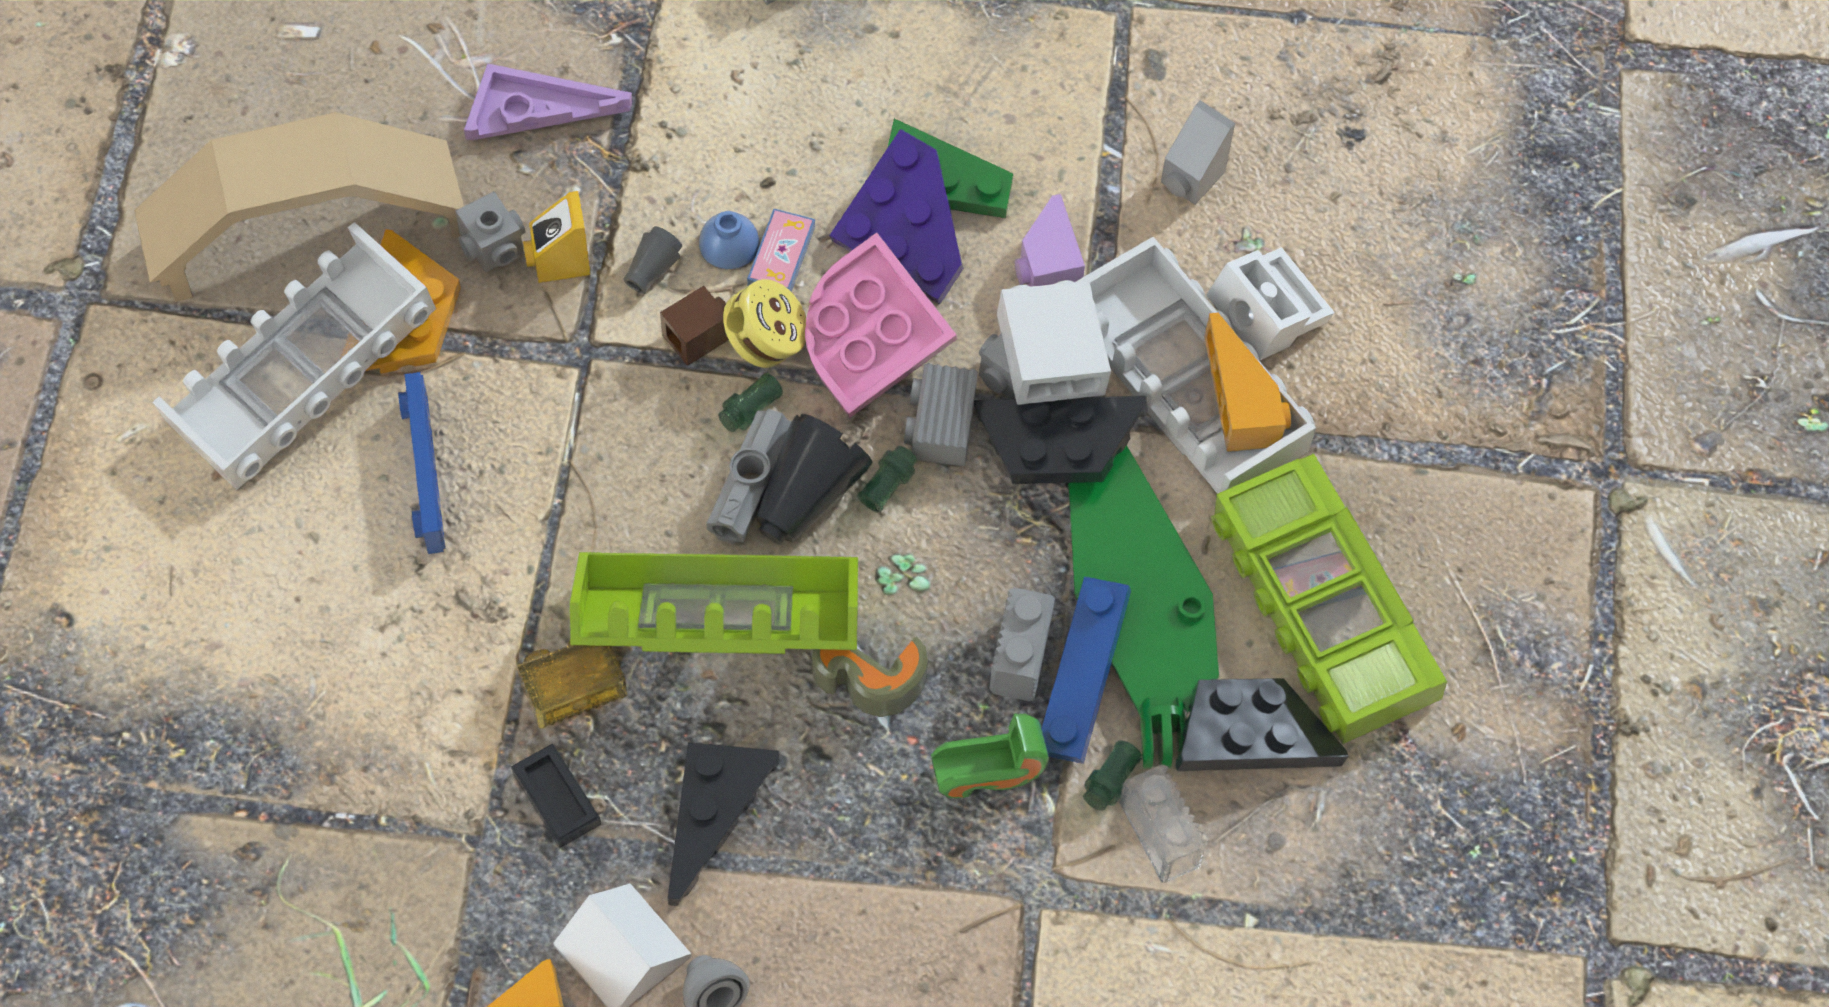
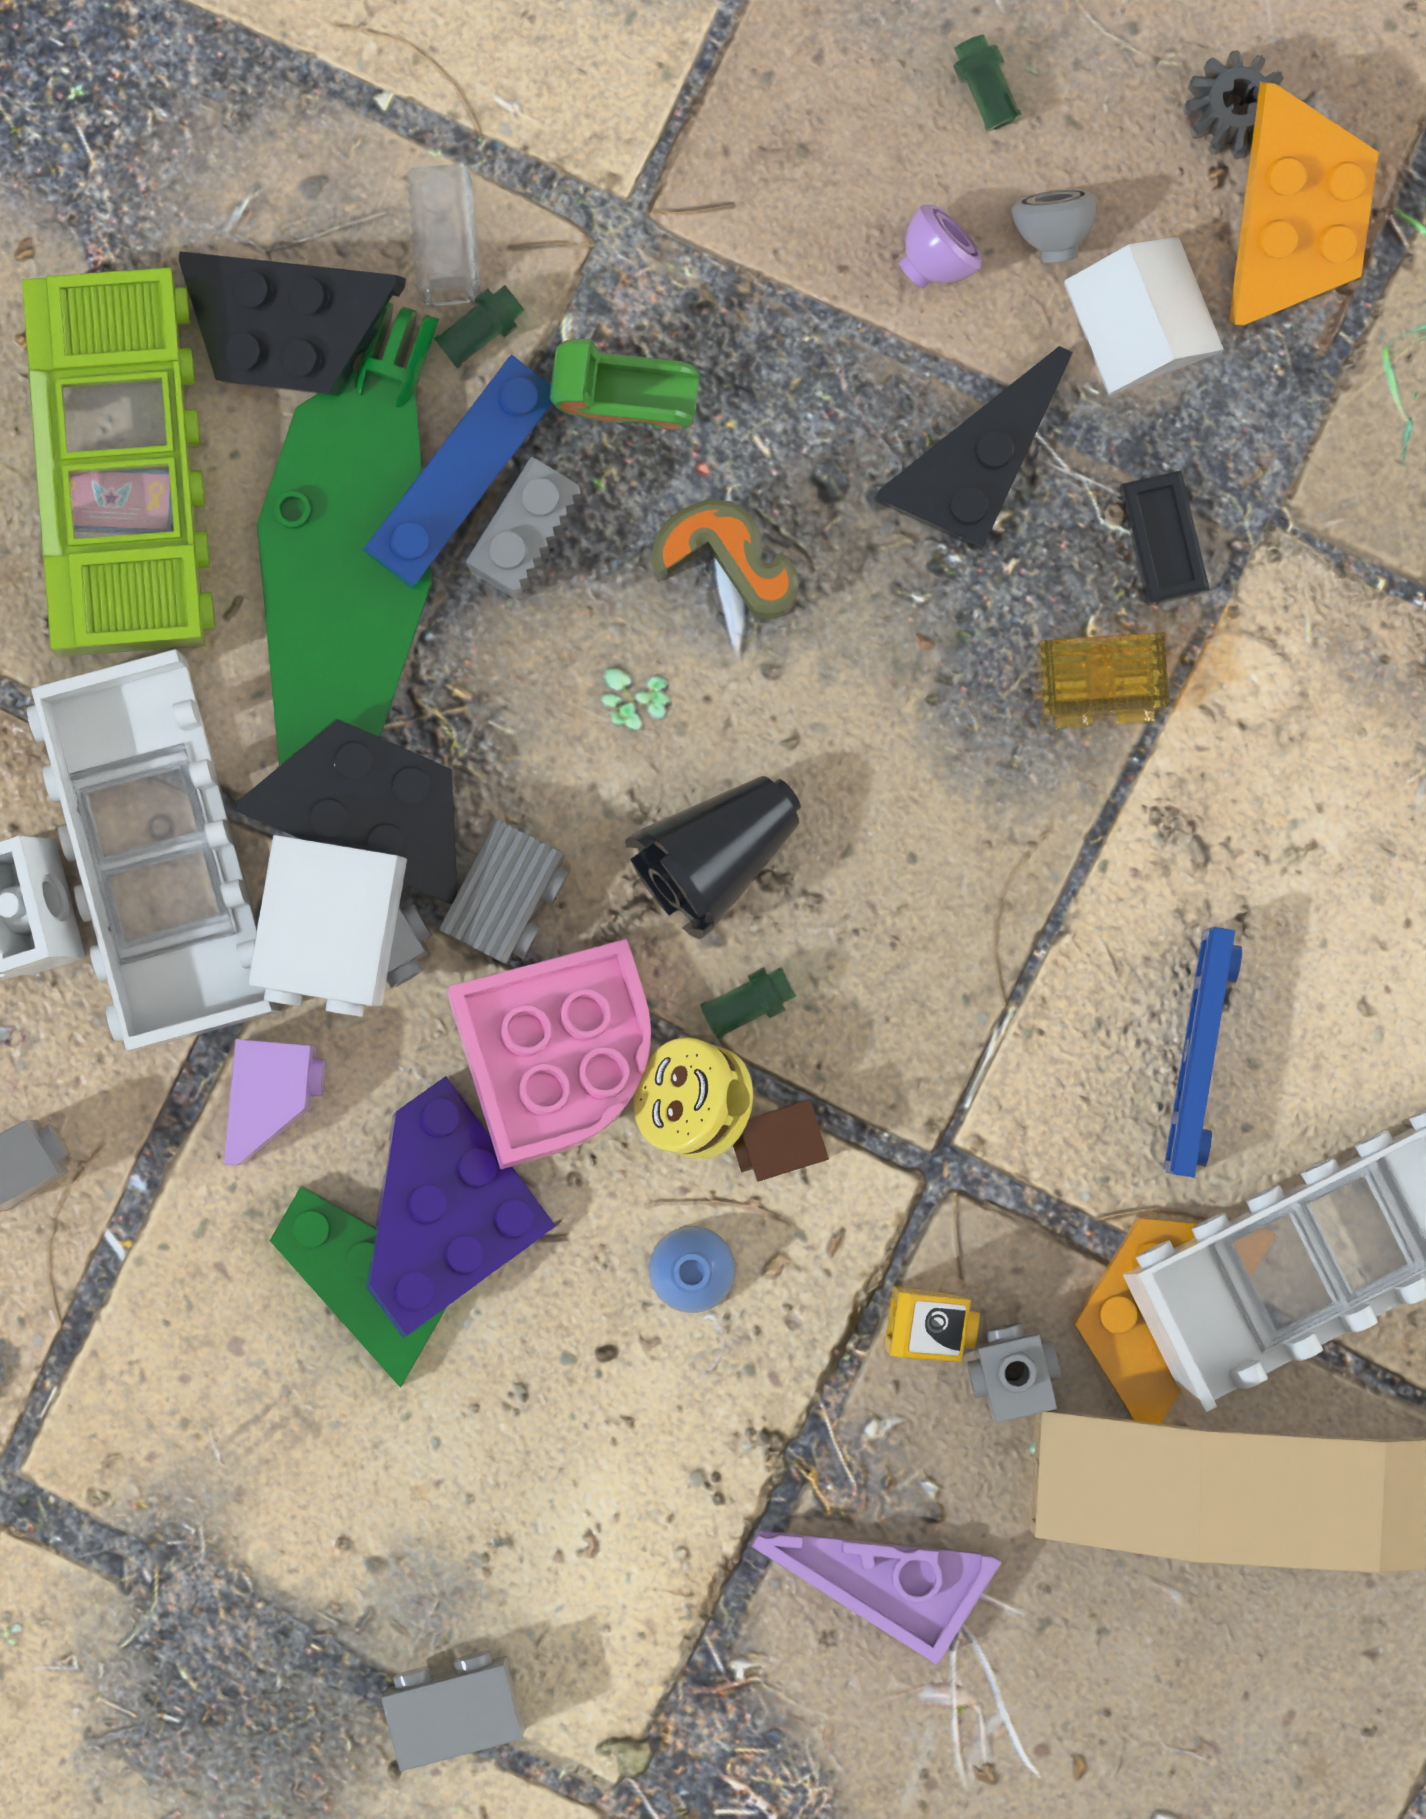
camera: 155 degrees left, 25 degrees up
lime window [570,552,858,654] -> none
dark grey cone [623,226,682,294] -> none
light grey piece [706,409,791,544] -> none
bright pink tile [747,209,815,292] -> none
clear green animal [857,445,917,513] -> none
light orange slope [1204,312,1291,452] -> none
none -> lavender brick [899,205,982,289]

